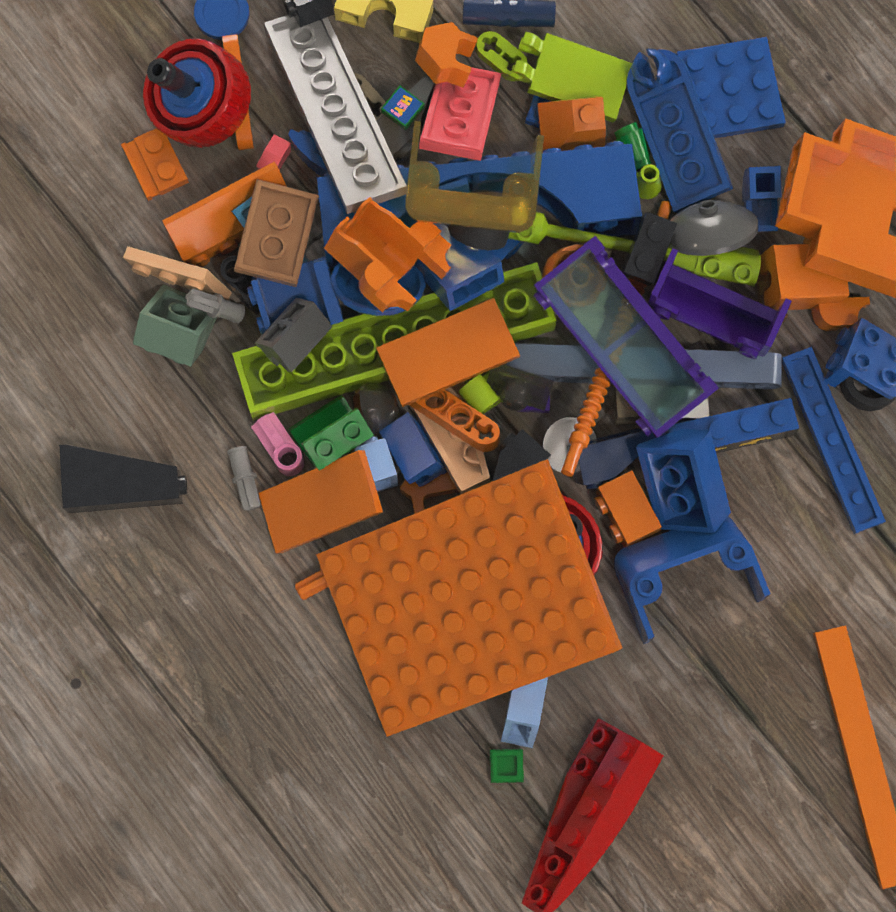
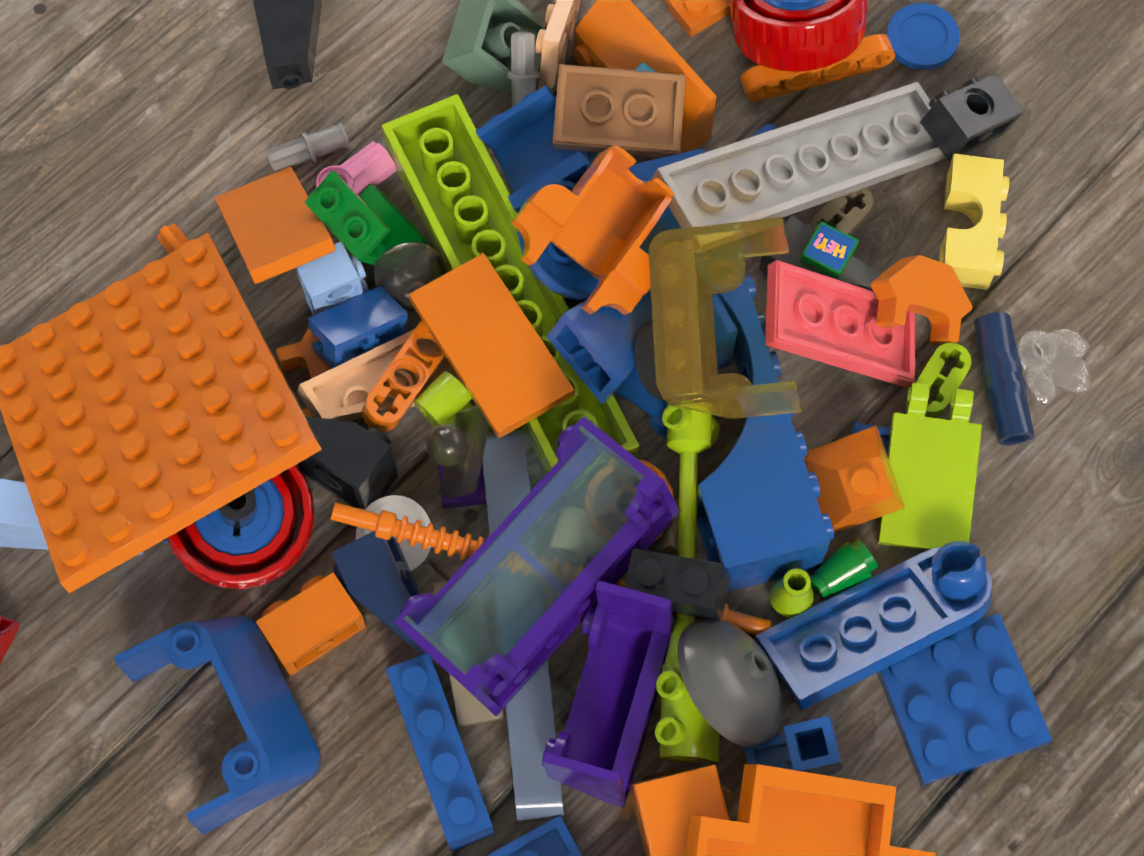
camera: 85 degrees right, 10 degrees down
dark grey hinge [255,298,333,372] -> none
coral piece [256,134,291,170] -> none
blue slope [636,429,731,533] -> none

